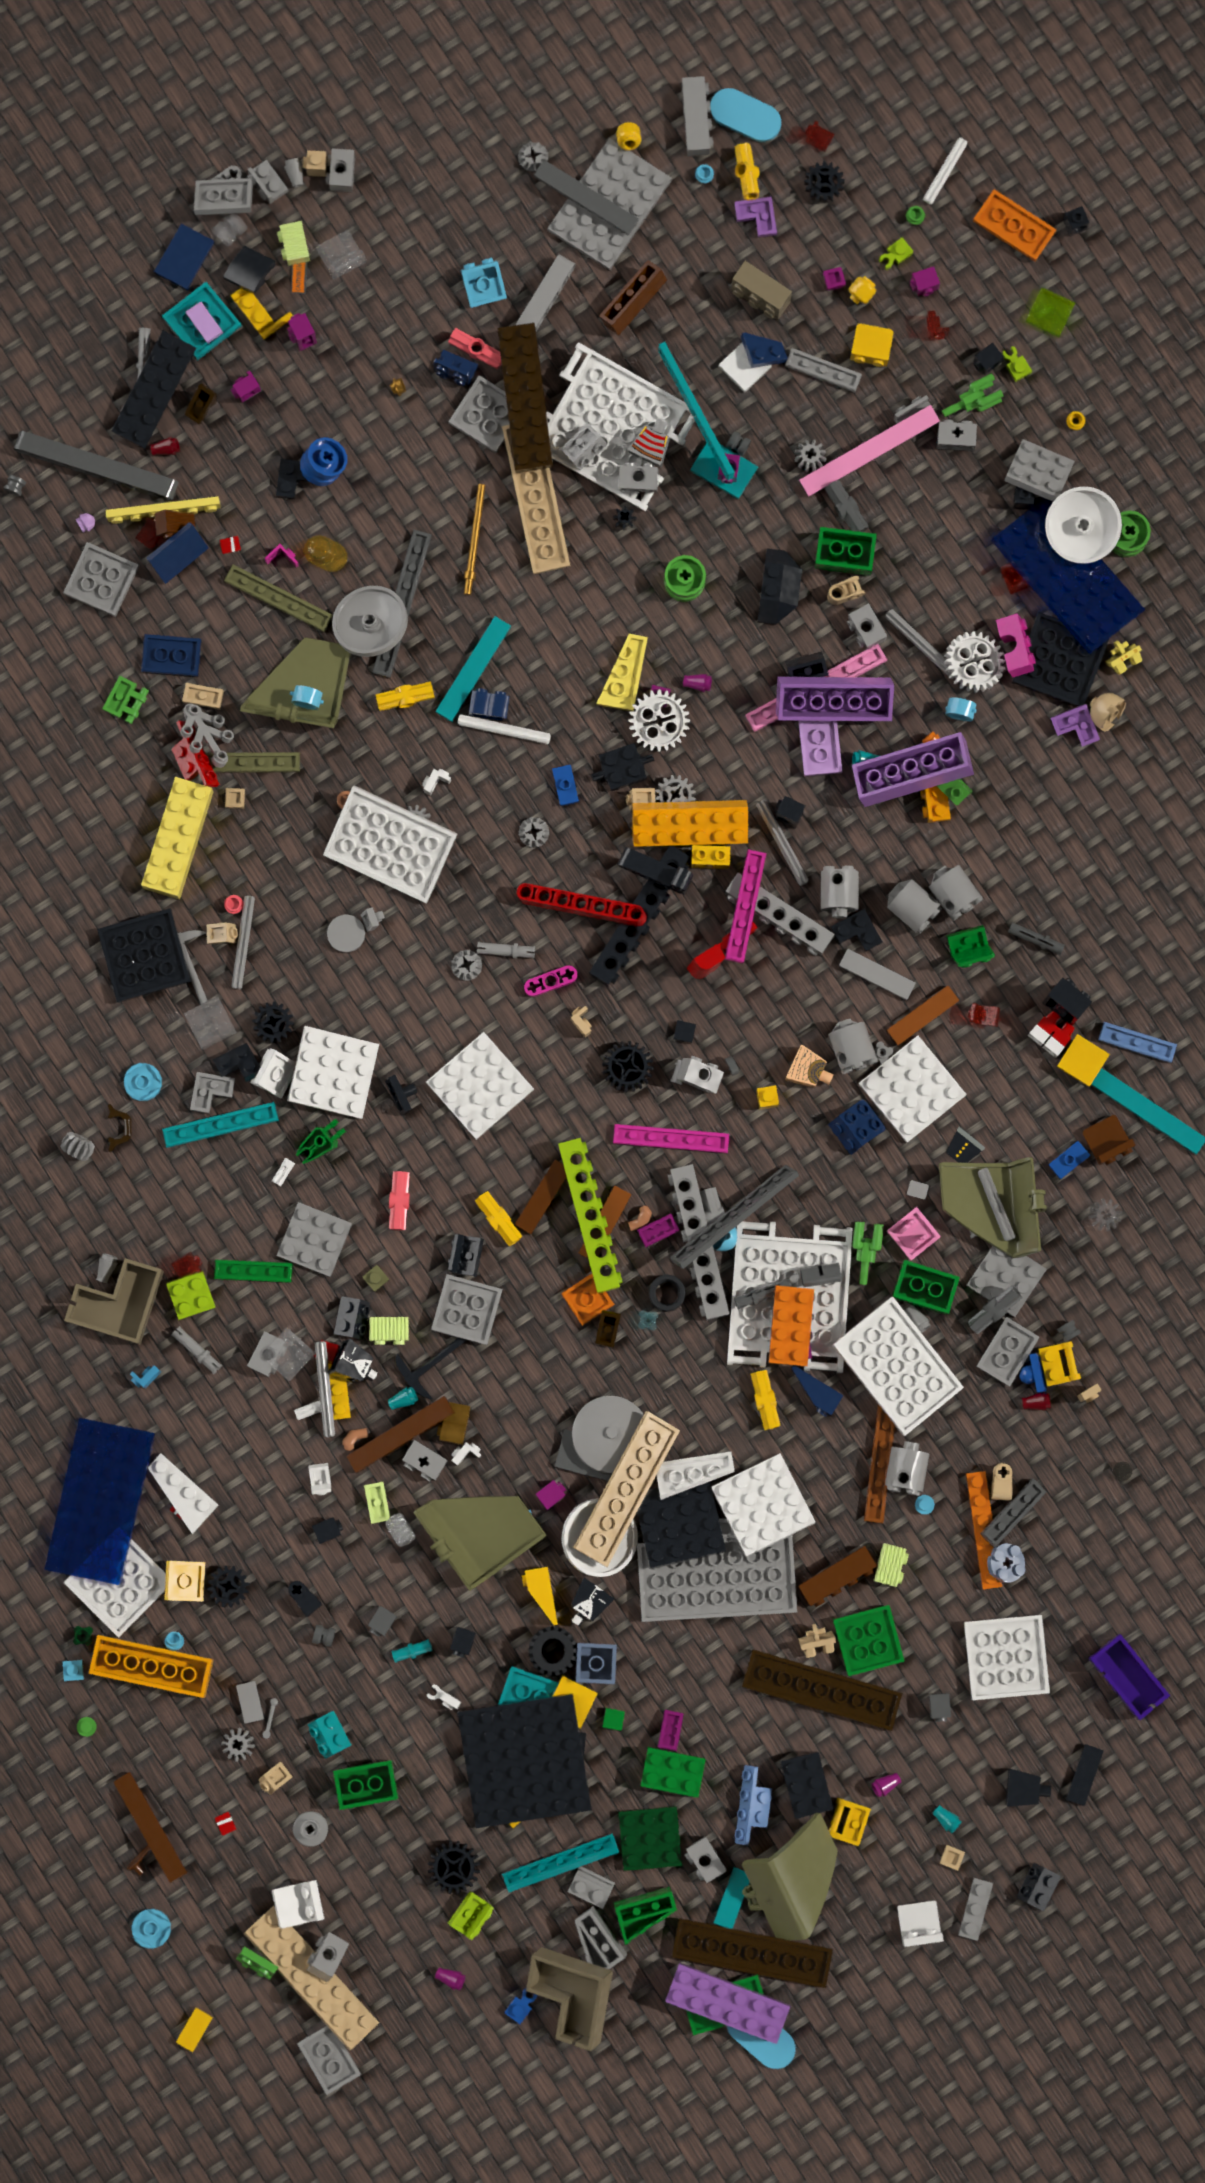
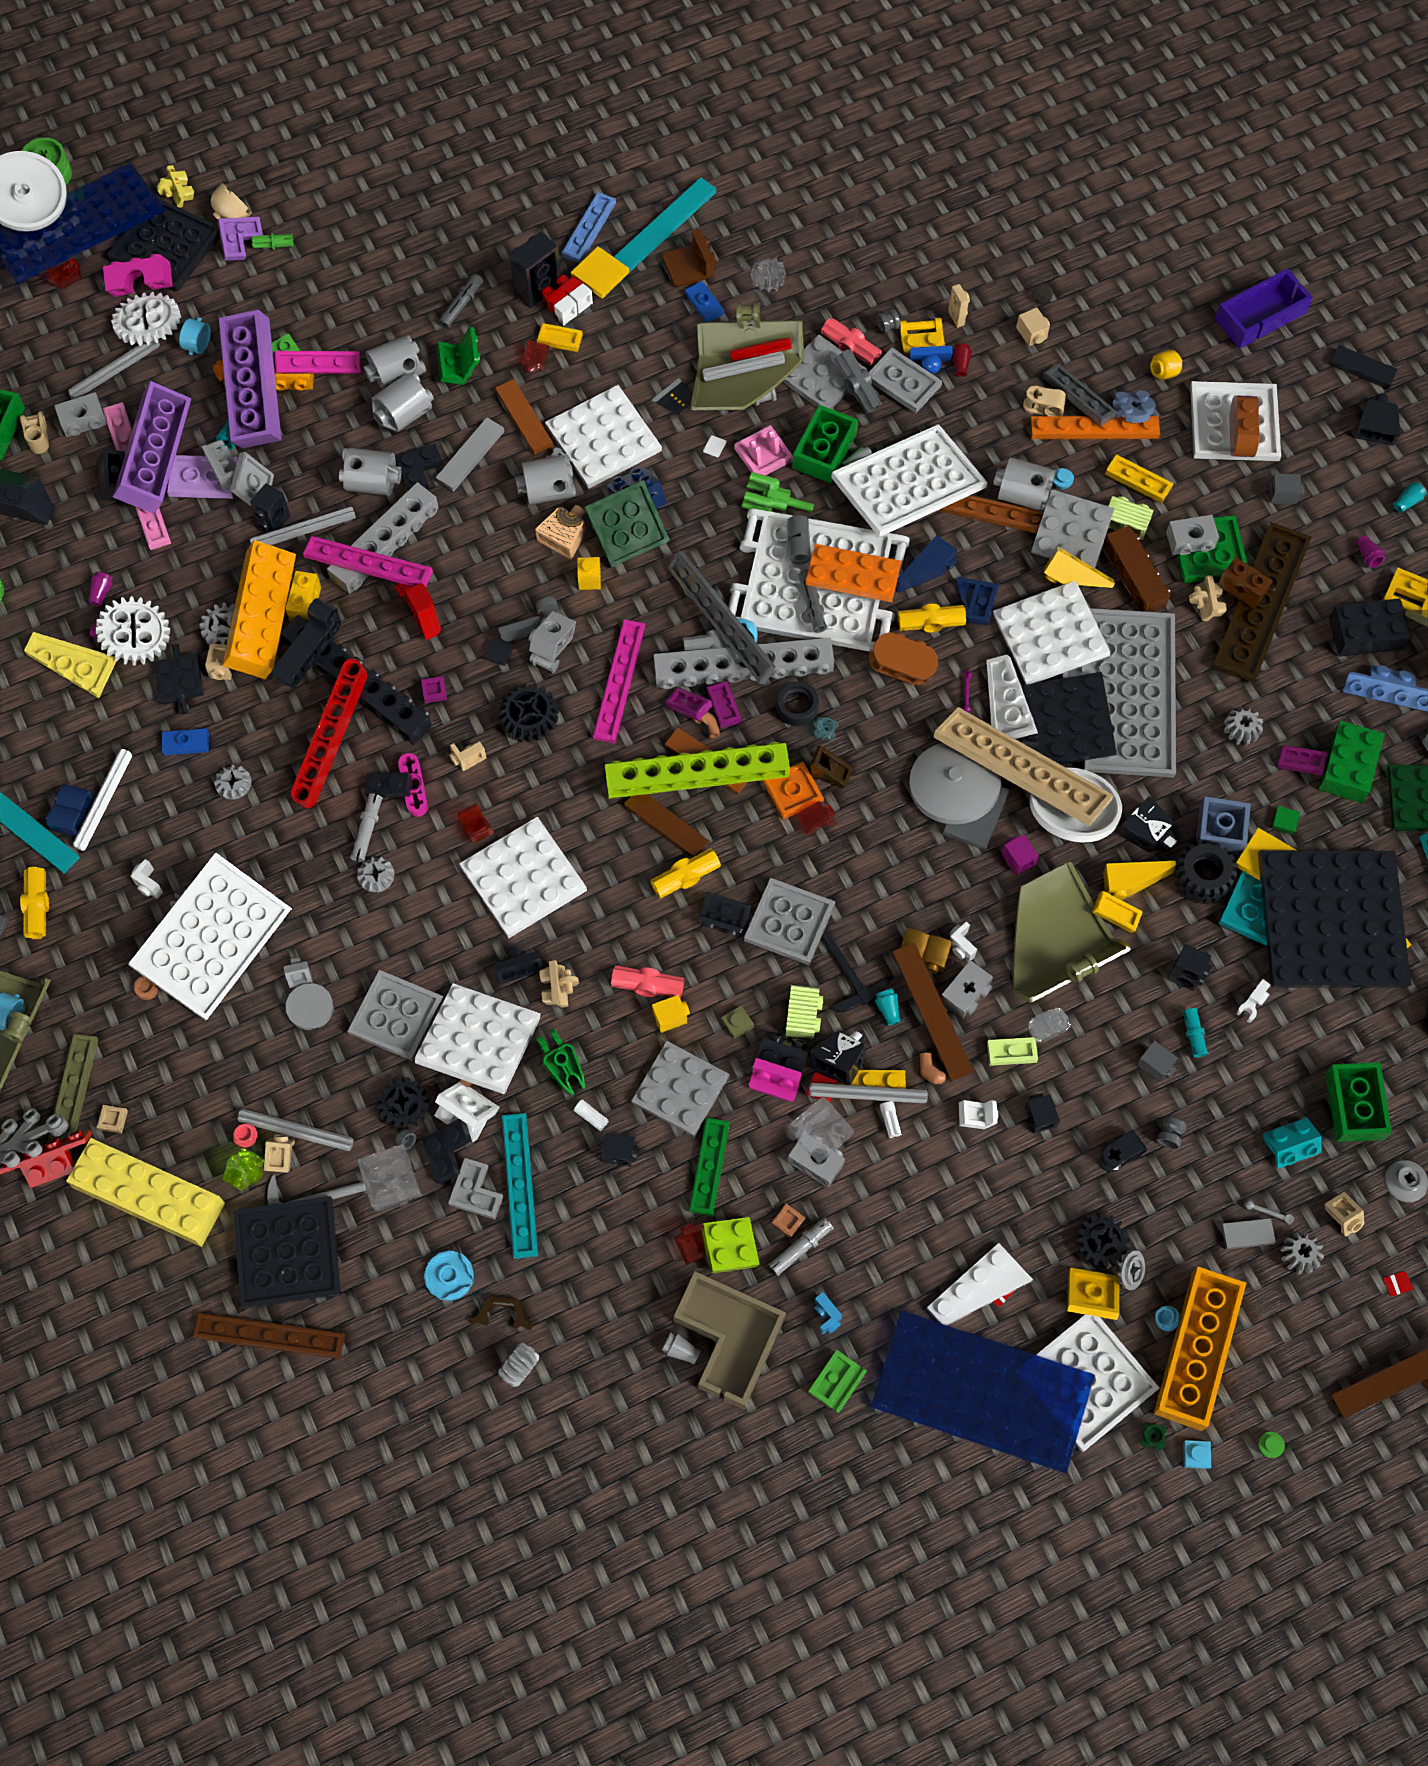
camera: 80 degrees left, 15 degrees down
none -> reddish brown tile [193,1313,346,1360]
none -> light grey hinge [202,440,236,491]
none -> clear neon green brick [222,1148,264,1191]
none -> light grey plate [230,452,274,506]
none -> bright green axle [252,233,294,250]
none -> dark pink tile [274,351,361,374]
none -> light grey plate [348,970,444,1061]
none -> black plate [364,772,412,798]
none -> dark grey hinge [395,1129,416,1150]
none -> magenta plate [421,676,447,704]
none -> clear red bracket [457,803,494,844]
none -> dark grey tile [498,616,541,642]
none -> yellow tile [537,323,583,352]
none -> tan hips [539,960,579,1008]
none -> dark green plate [584,480,670,568]
none -> black brick [602,1133,639,1167]
none -> yellow brick [652,995,690,1033]
none -> magenta plate [665,687,712,721]
none -> red axle [730,337,792,362]
none -> dark pink bracket [749,1058,802,1102]
none -> nougat tile [771,1203,806,1238]
none -> clear red bracket [796,801,836,835]
none -> bright green plate [808,1350,867,1414]
none -> coral piece [821,318,882,366]
none -> dark orange brick [869,632,938,686]
none -> dark blue wing [957,577,999,626]
none -> magenta hinge [962,670,972,713]
none -> tan brick [1016,308,1050,346]
none -> light grey plate [1031,490,1114,568]
none -> yellow slope [1044,547,1115,588]
none -> yellow tile [1092,891,1143,933]
none -> yellow plate [1105,454,1173,503]
none -> light grey gear [1117,1250,1145,1290]
none -> yellow head [1150,350,1182,380]
none -> light grey brick [1166,515,1219,555]
none -> reddish brown brick [1218,557,1273,609]
none -> light grey gear [1224,706,1263,746]
none -> dark orange brick [1229,395,1260,457]

